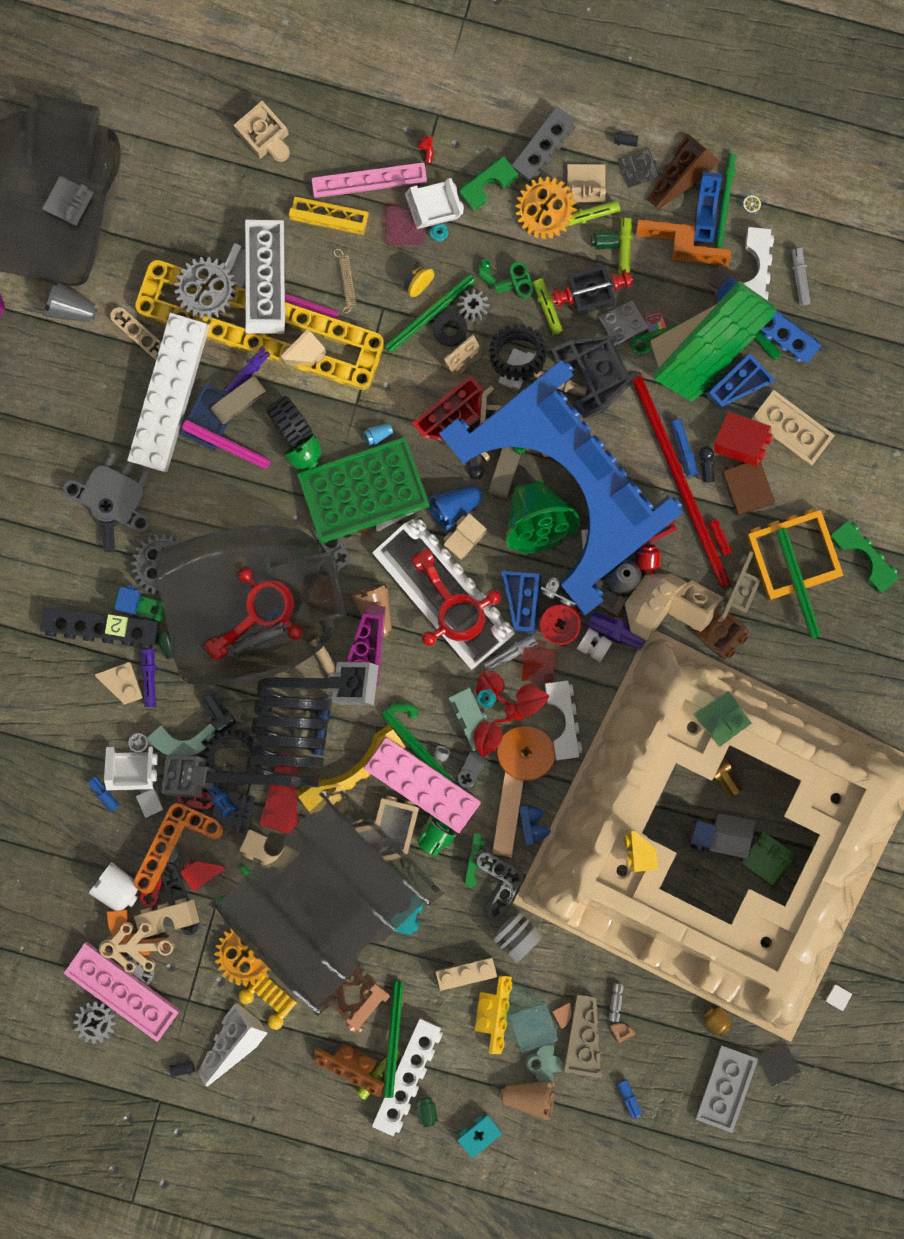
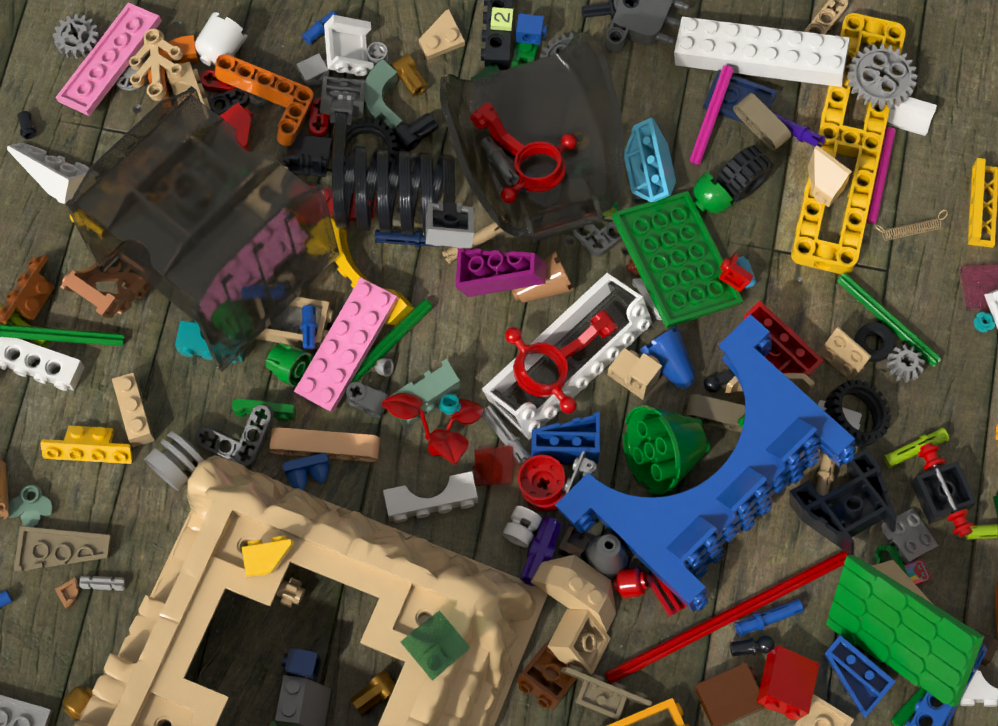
camera: 85 degrees right, 15 degrees down
dark purple pin [139,649,157,707] -> none
blue pin [205,783,237,818] -> none
white brick [245,220,285,334] -> none
green arm [391,702,419,719] -> none
yellow piece [404,261,434,297] -> none
green arm [478,259,498,287] -> none
green beam [494,261,533,300] -> none
orange piece [497,726,555,781] -> none
clear light blue panel [509,1002,559,1053] -> none
nougat tile [552,1003,572,1029] -> none
red axle [709,519,732,556] -> none
none -> blue axle [300,305,318,349]
none -> pearl gold piece [390,54,428,96]
none -> medium azure wedge [624,117,676,202]
none -> red bracket [719,253,753,292]

